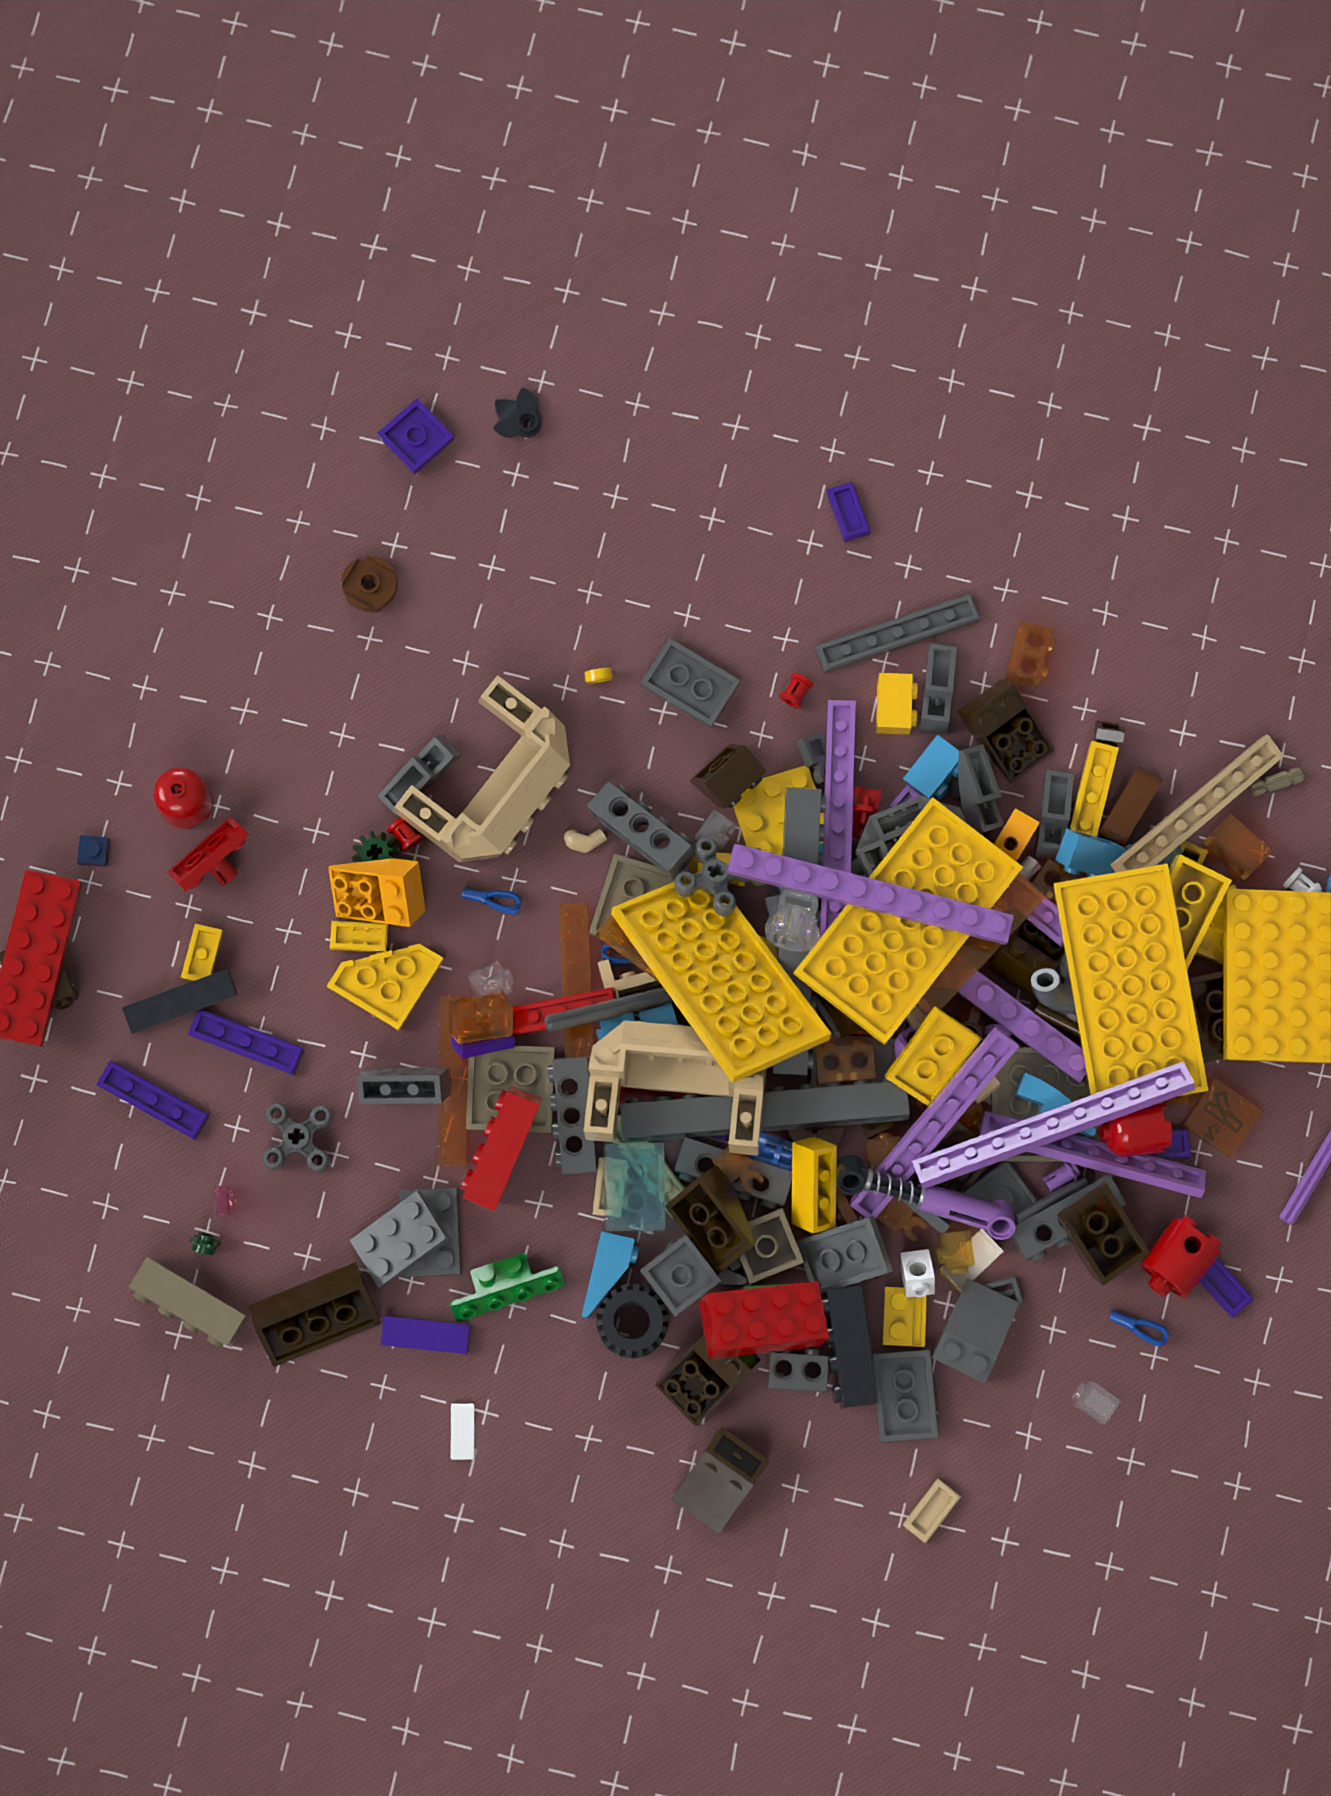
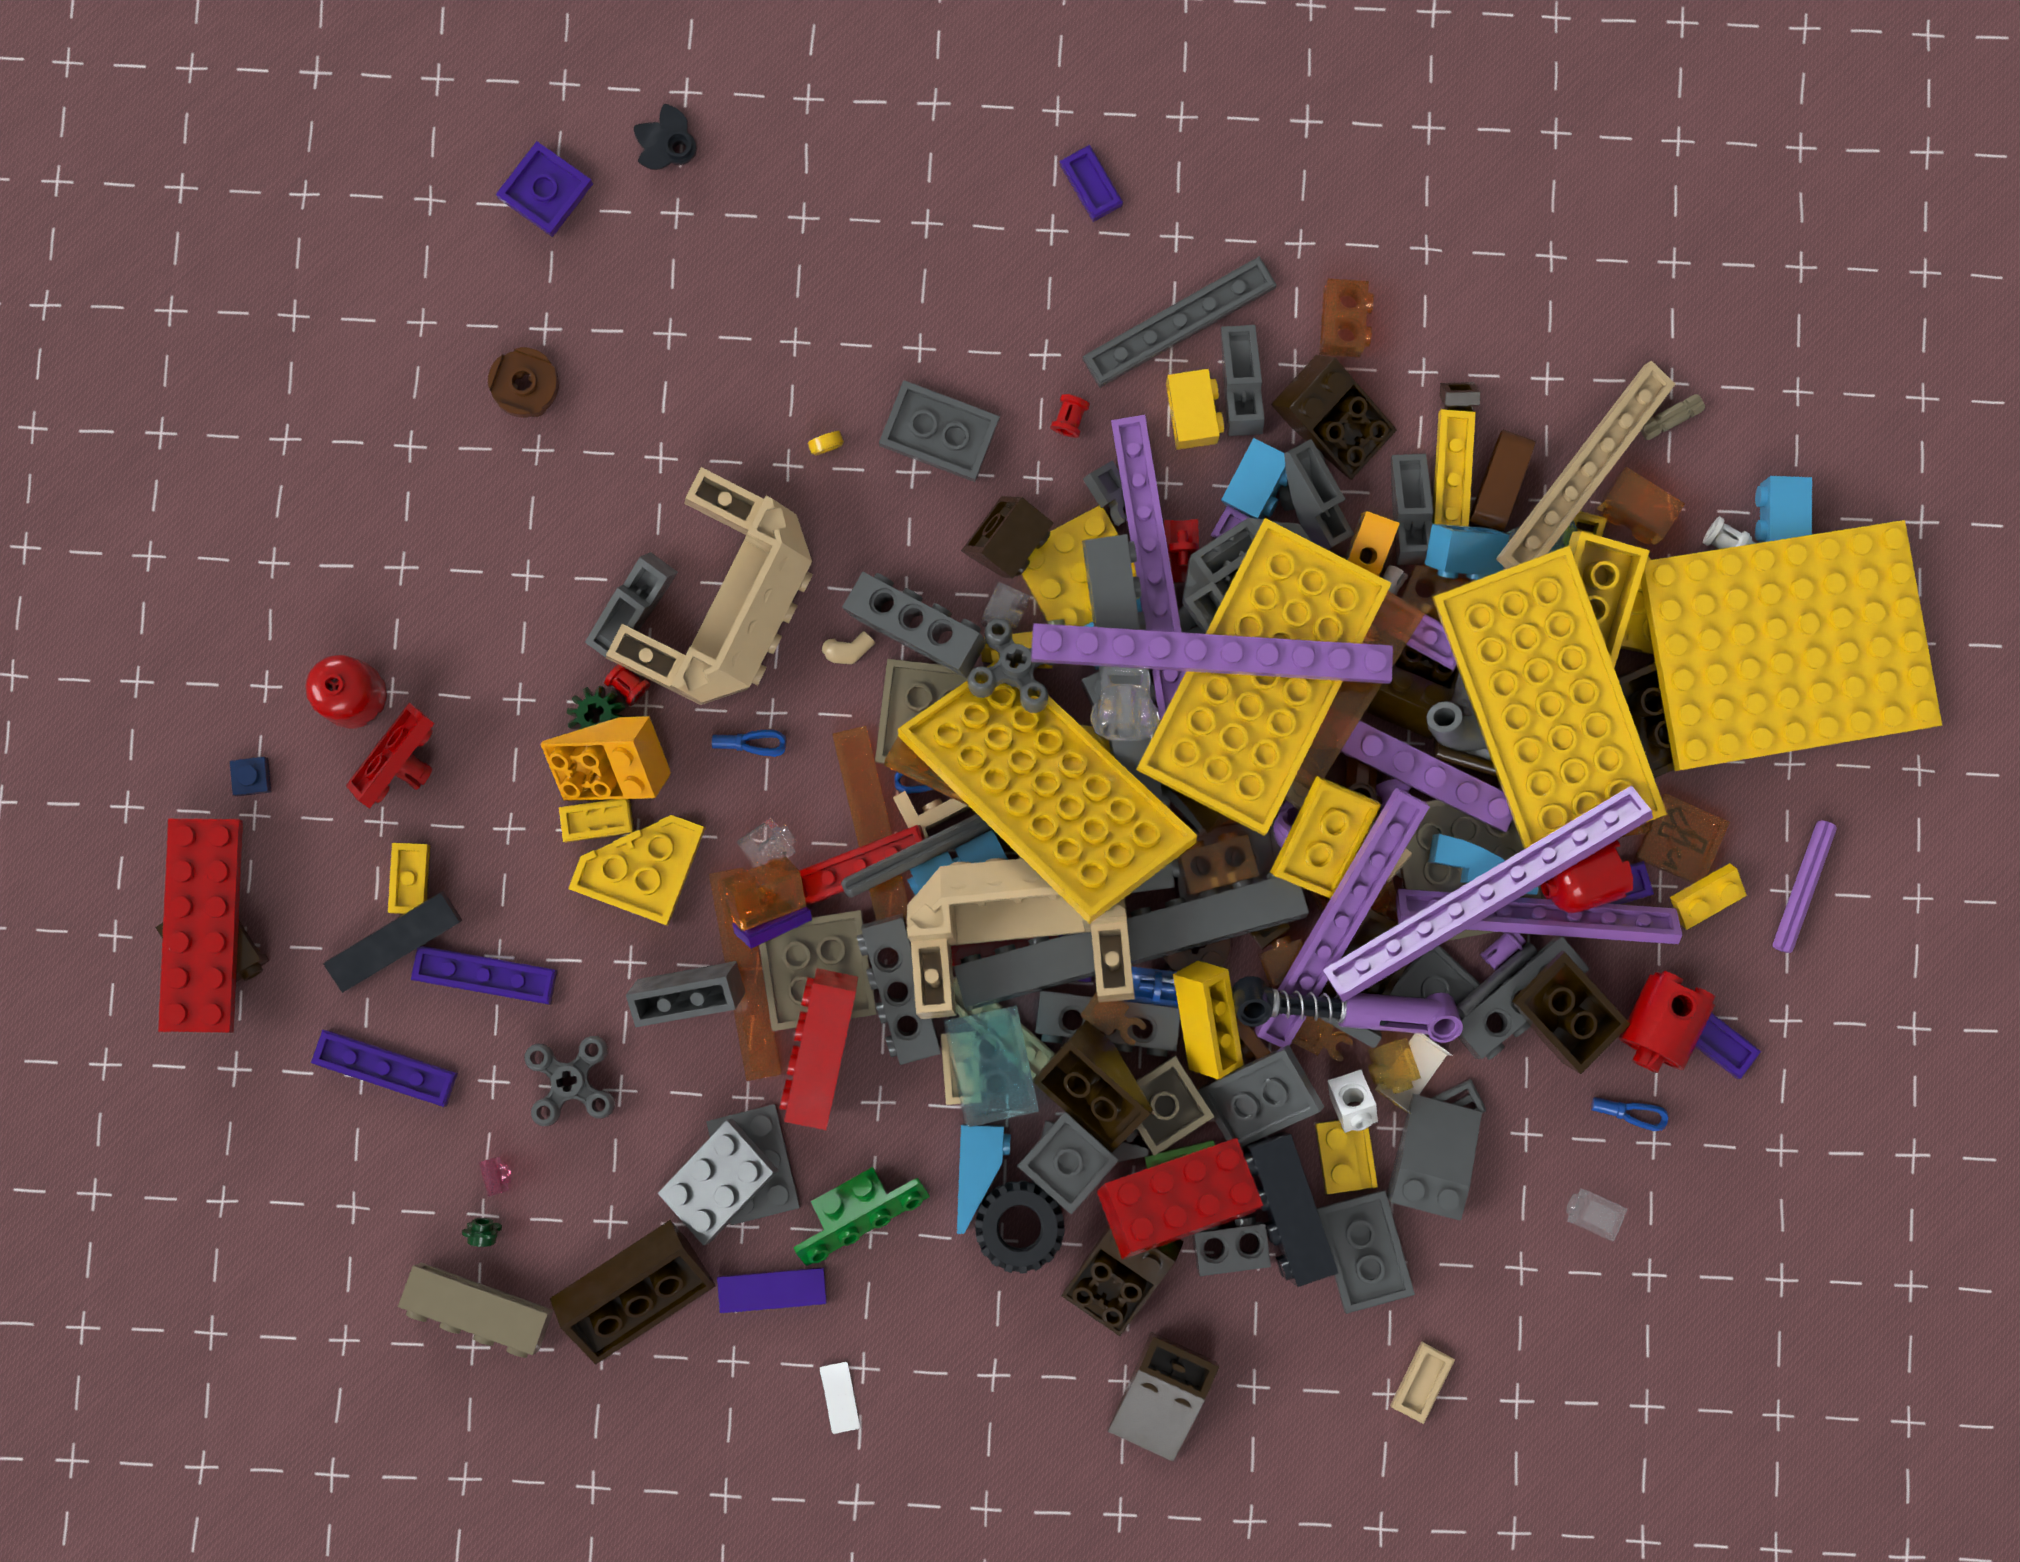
camera: 10 degrees left, 5 degrees up
none -> yellow plate [1670,863,1747,930]

